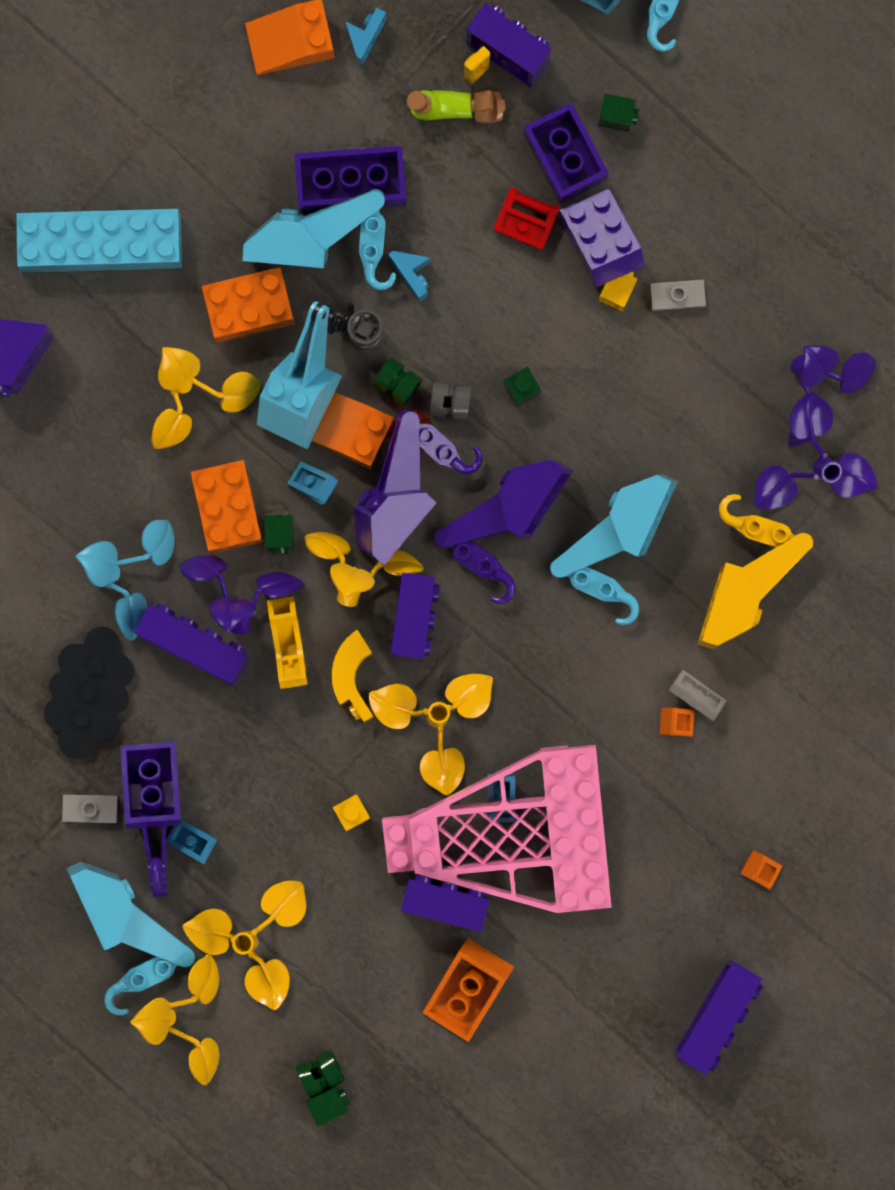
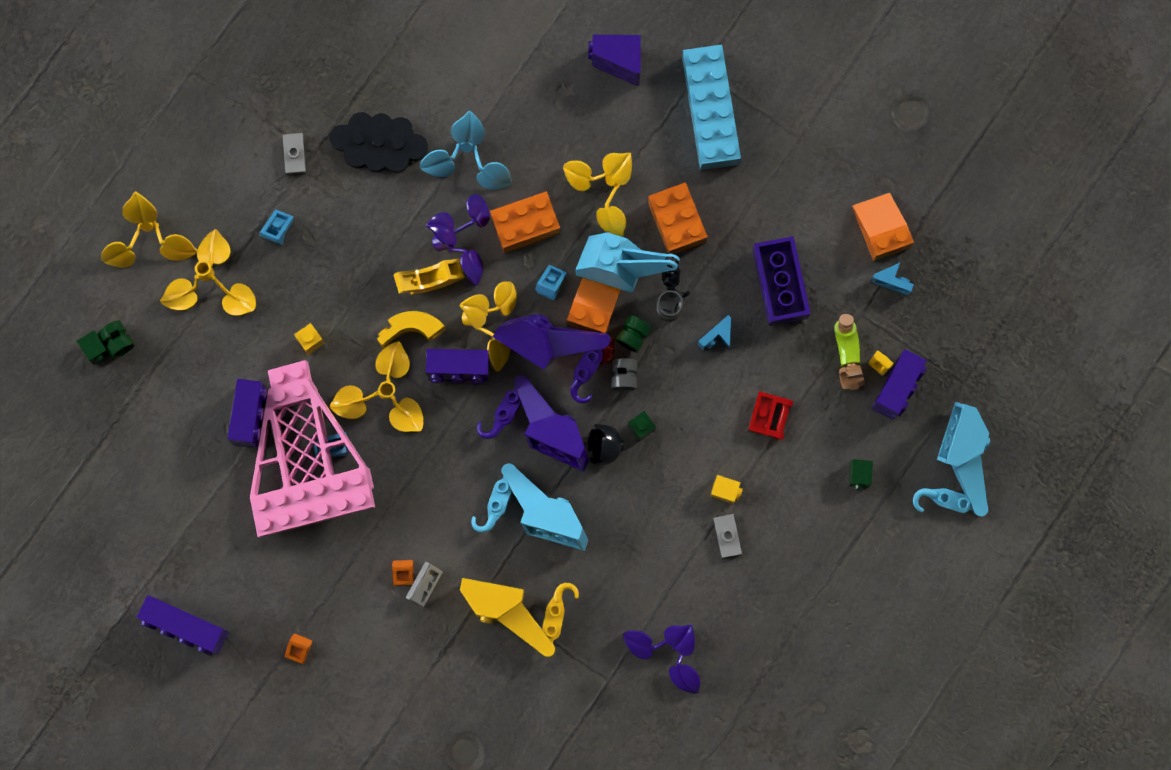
camera: 80 degrees right, 5 degrees down
medium azure slope [66,862,195,1016] -> none
dark purple slope [120,742,181,897] -> none
dark purple brick [134,603,250,687] -> none
medium azure slope [242,189,396,290] -> none
dark green brick [265,515,294,555] -> none
orange slope [422,938,514,1042] -> none
dark purple brick [523,103,609,204] -> none
brick [560,189,645,287] -> none
dark purple plant [754,392,878,509] -> none
none -> black cylinder [588,424,624,465]

